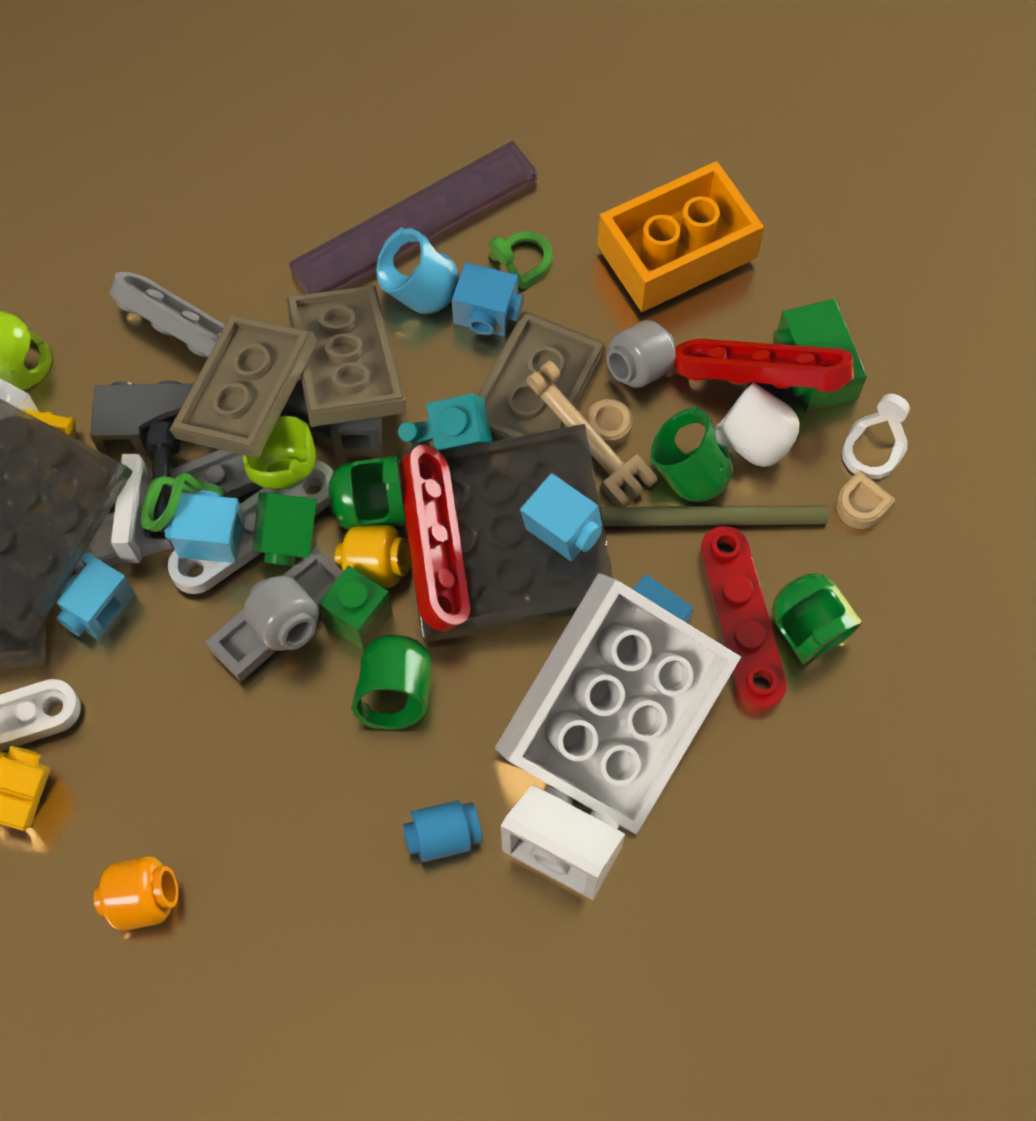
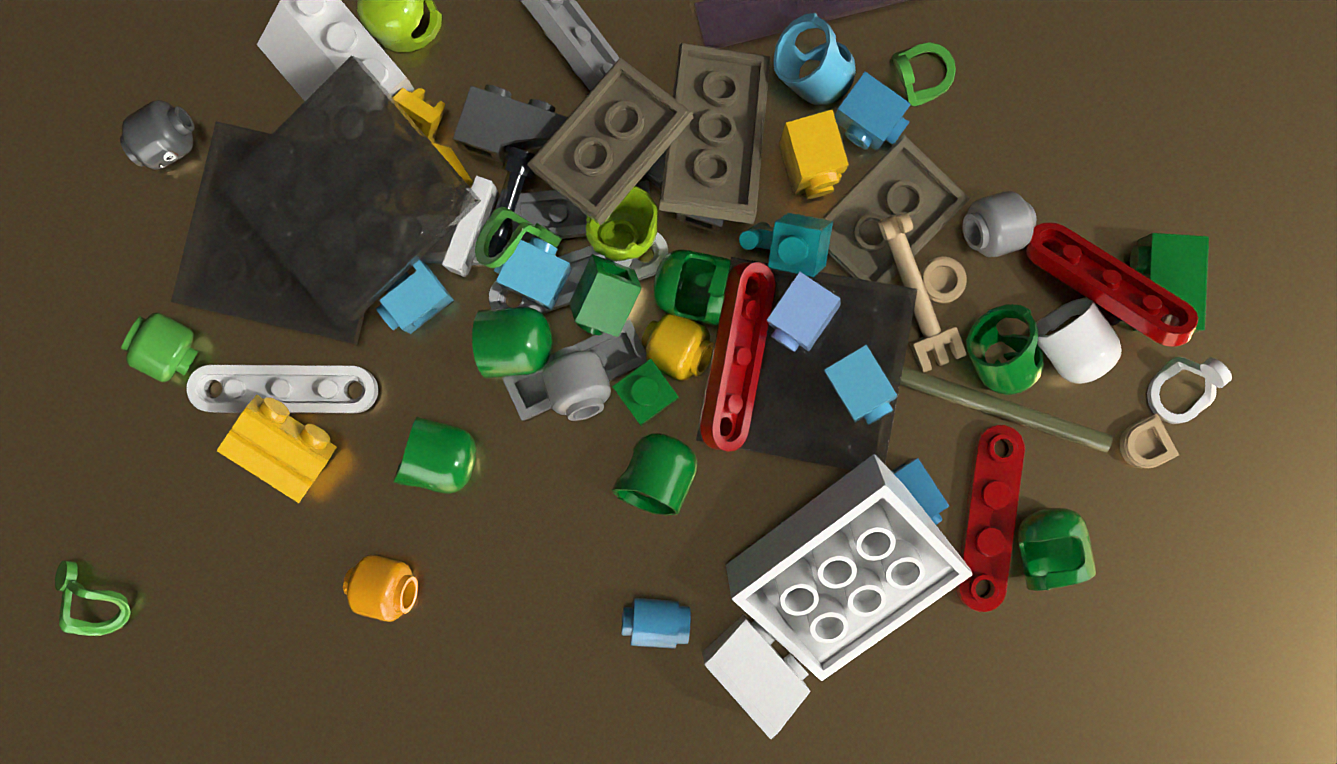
camera: 20 degrees right, 20 degrees up
light orange brick [597,161,764,313] -> none
none -> green helmet [393,417,477,494]
none -> green helmet [472,306,553,378]
none -> light blue brick [767,272,841,352]
none -> yellow brick [779,109,849,199]

